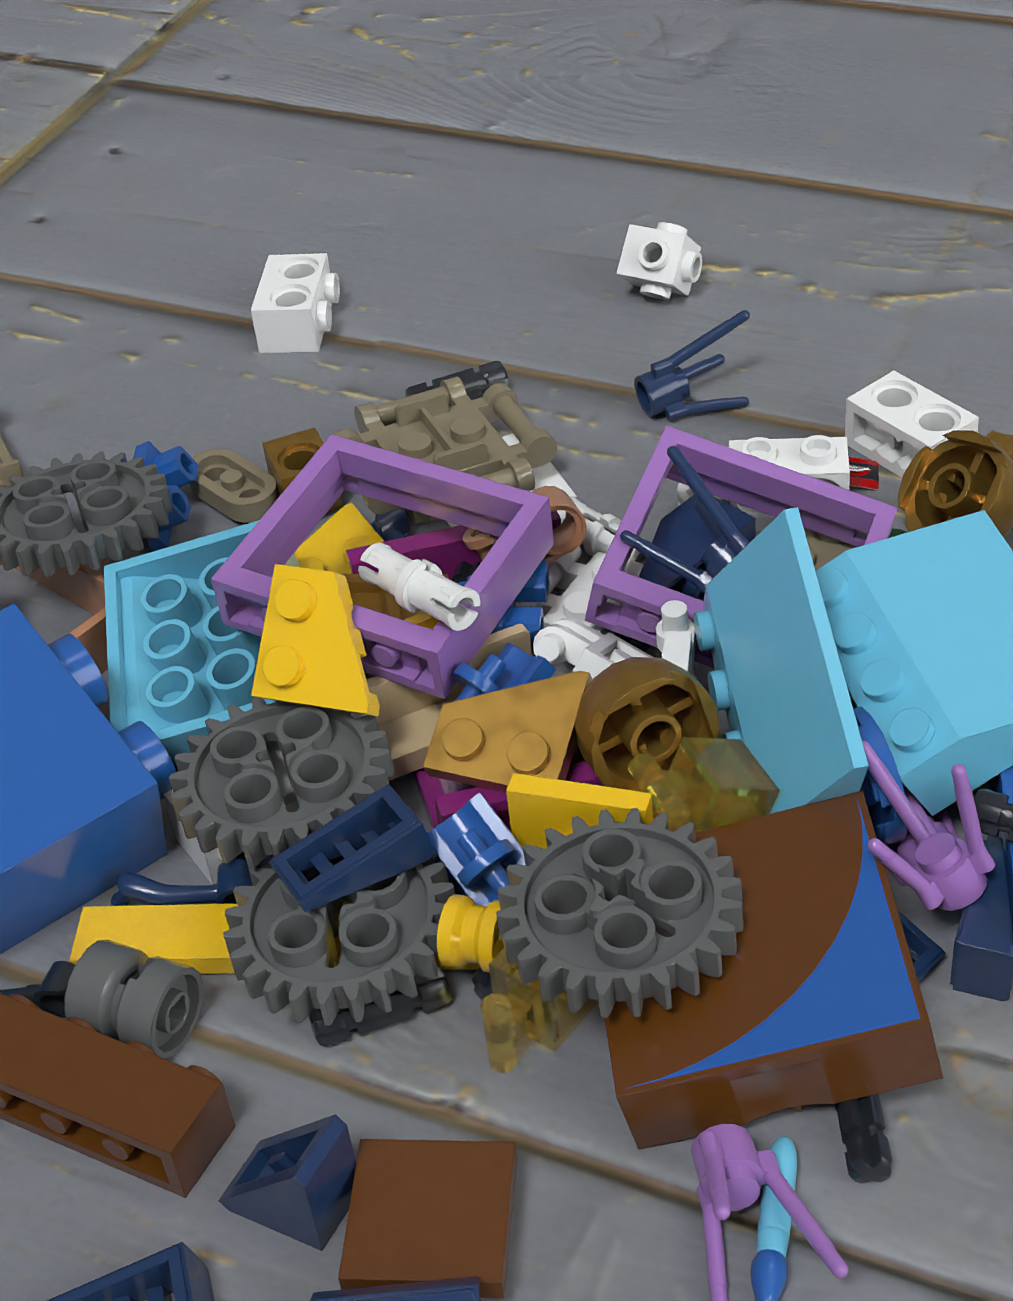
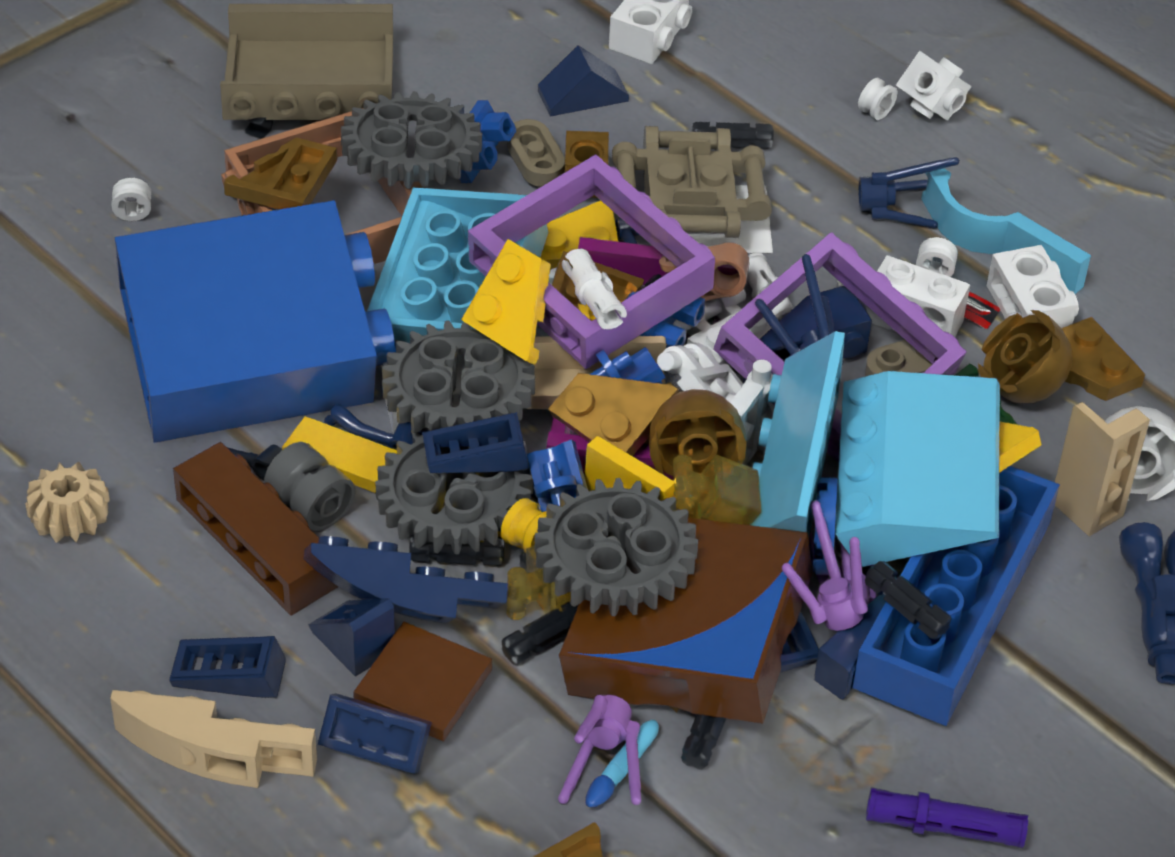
camera: 15 degrees right, 5 degrees up
none -> dark blue slope [303,536,508,623]
none -> black axle [501,600,579,664]
none -> dark blue slope [538,45,629,117]
none -> white bush [858,78,898,120]
none -> white bush [916,237,958,277]
none -> medium azure piece [921,169,1091,294]

